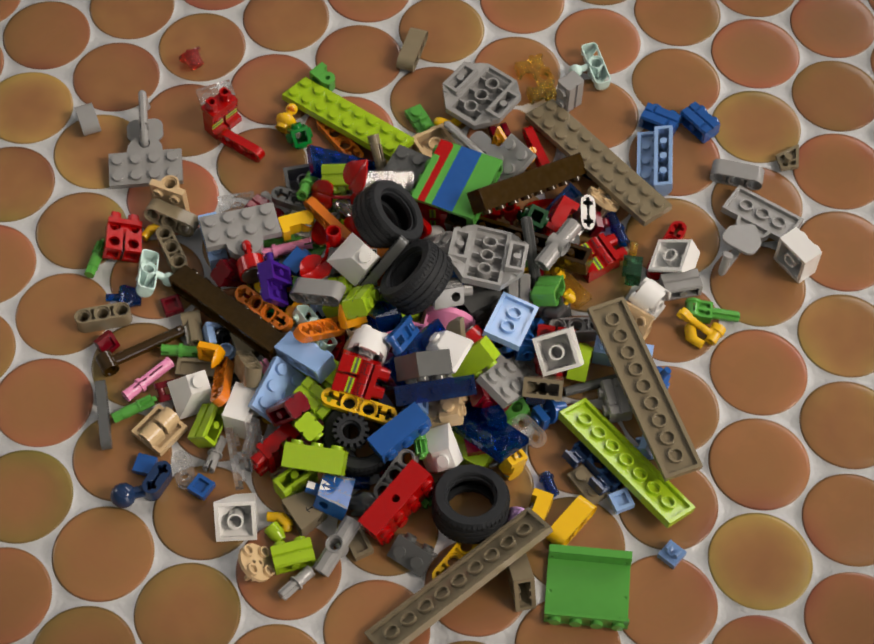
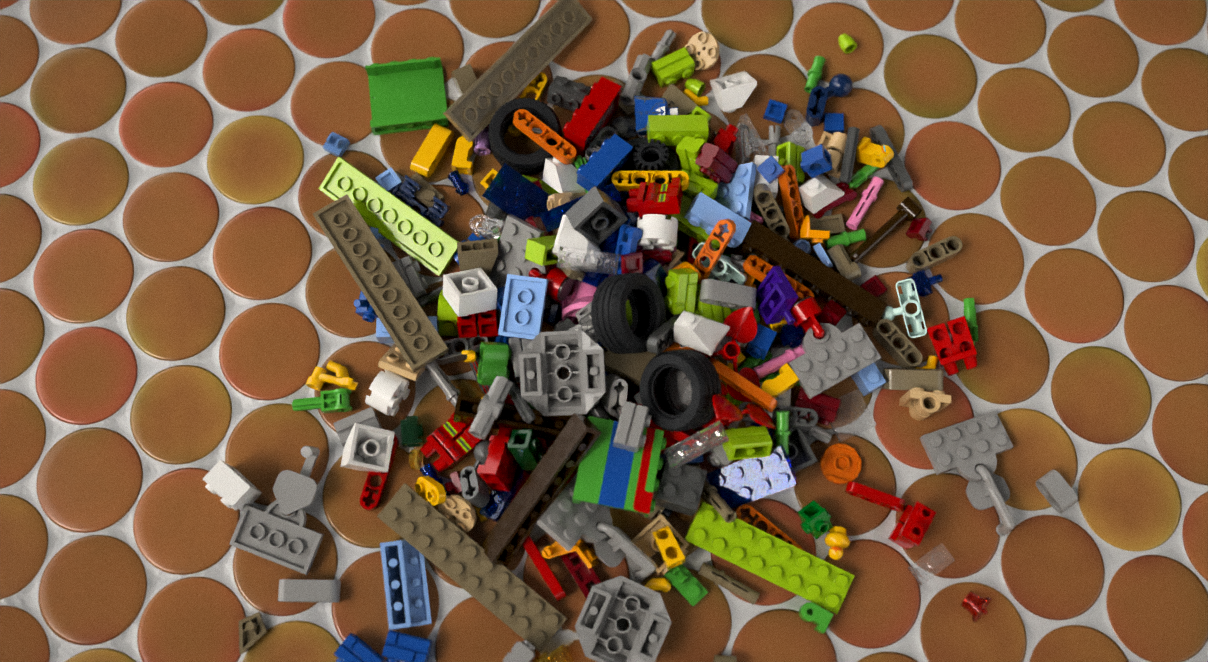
camera: 165 degrees right, 15 degrees up
none -> yellow plate [415,476,446,506]
none -> light grey pin [425,360,461,407]
none -> orange beam [513,109,577,164]
none -> clear plate [557,246,620,275]
none -> light grey brick [613,402,652,453]
none -> dark red tile [621,252,643,274]
none -> yellow leg [652,525,685,570]
none -> dark tan pin [698,562,760,605]
none -> blue plate [756,155,785,184]
none -> blue brick [800,144,832,178]
none -> bright green pin [804,56,826,93]
none -> orange tile [820,443,862,485]
none -> lime hose [838,33,857,54]
none -> dark grey axle [839,127,860,183]
none -> yellow leg [856,137,894,168]

